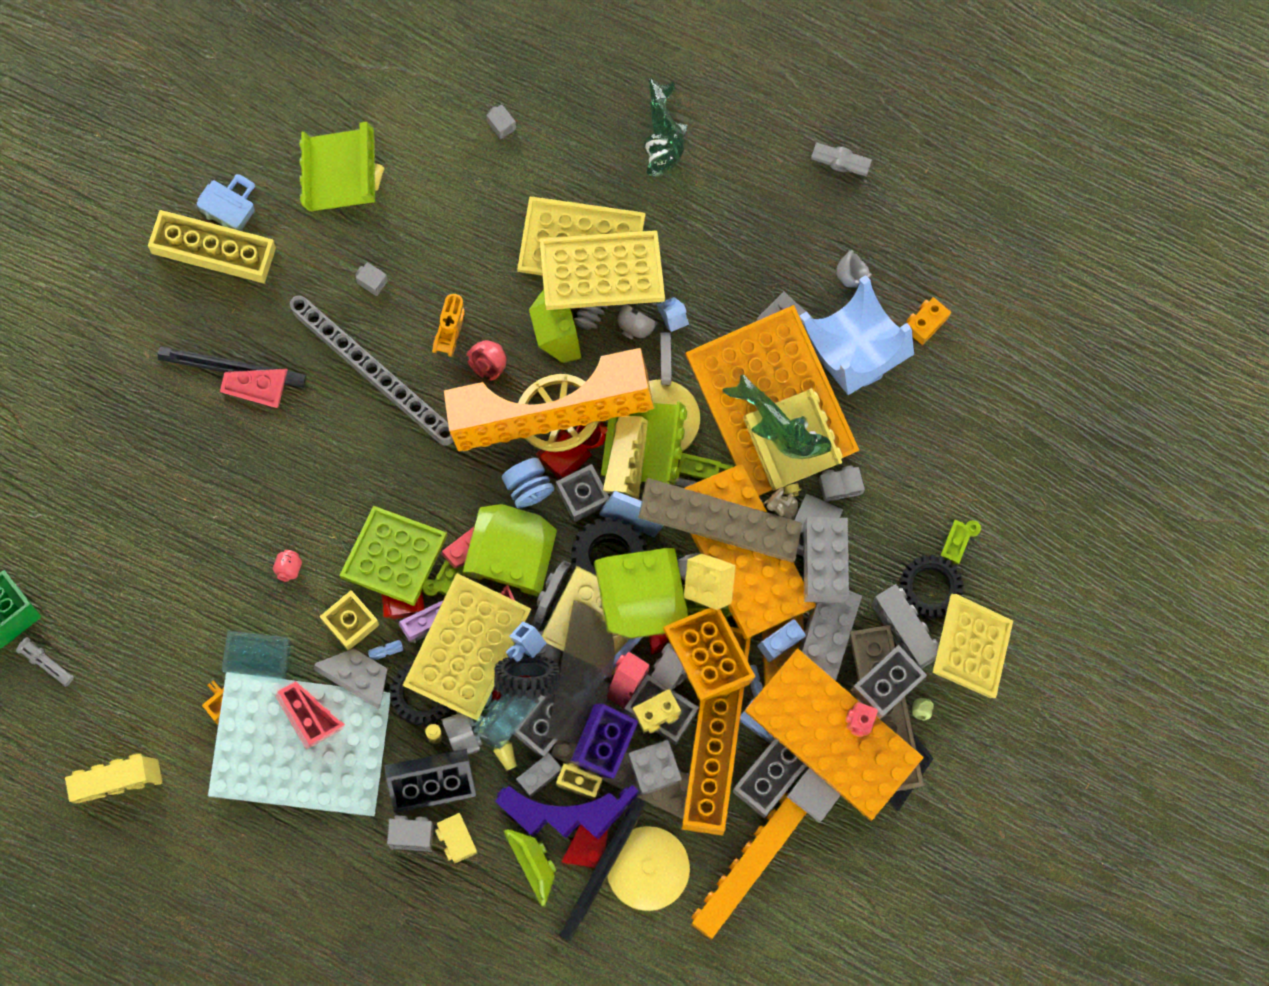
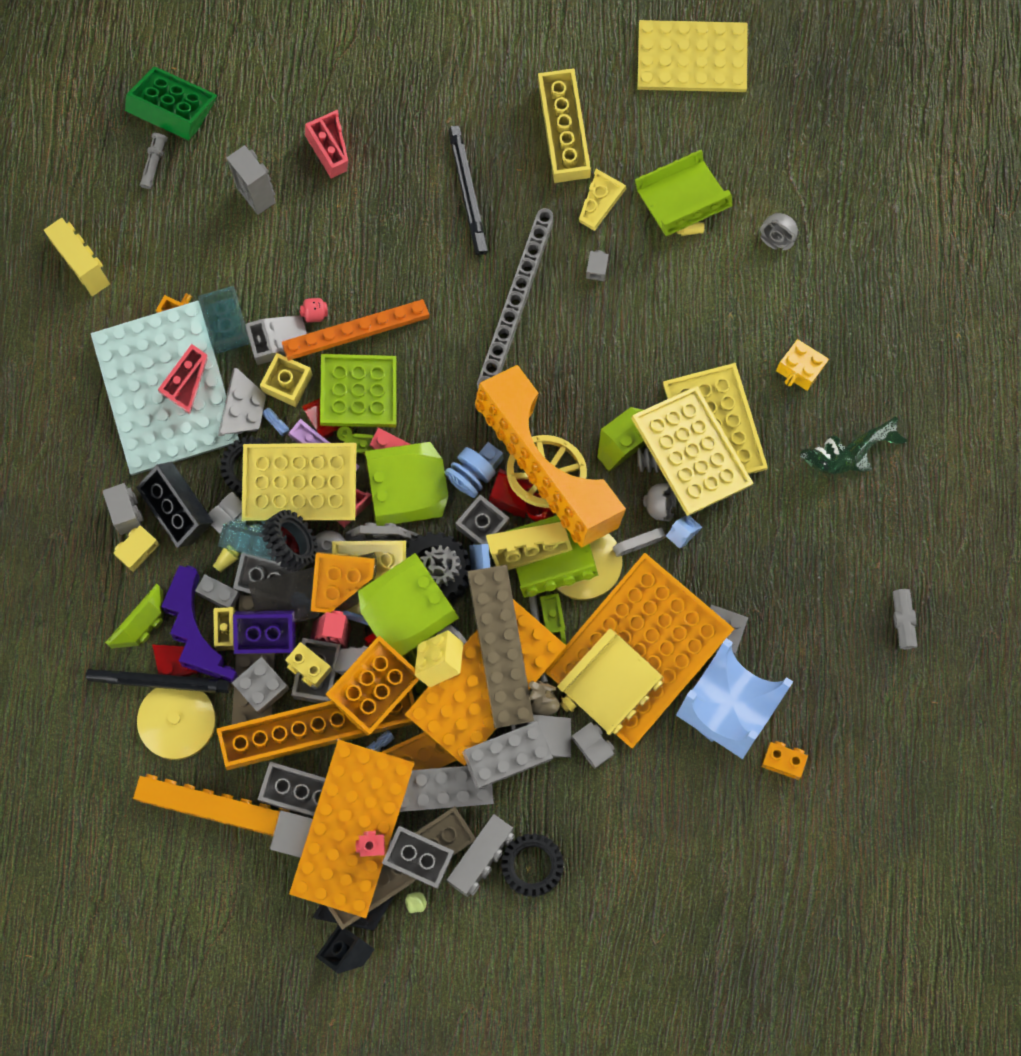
camera: 75 degrees right, 0 degrees up
light blue piece [197,174,255,231] -> none
coral wing [220,369,288,408] -> none
light yellow cylinder [426,724,443,744] -> none
light orange piece [432,294,465,357] -> none
coral cylinder [466,340,507,381] -> none
light grey brick [486,104,516,140] -> none
light blue brick [506,622,546,662] -> none
clear green piece [723,375,832,459] -> none
light blue brick [758,619,806,662] -> none
light grey hair [836,250,872,288] -> none
light yellow plate [933,594,1013,698] -> none
lime hinge [940,520,981,565] -> none
none -> light grey brick [227,145,276,215]
none -> light grey slope [245,315,307,365]
none -> orange plate [282,299,430,361]
none -> coral wedge [304,110,348,178]
none -> light orange plate [311,552,375,613]
none -> black slope [316,925,375,974]
none -> light grey gear [420,545,461,588]
none -> light blue brick [478,442,504,470]
none -> light yellow wing [579,169,626,231]
none -> light yellow plate [637,20,748,92]
none -> light grey cylinder [759,213,798,250]
none -> yellow plate [776,339,829,391]

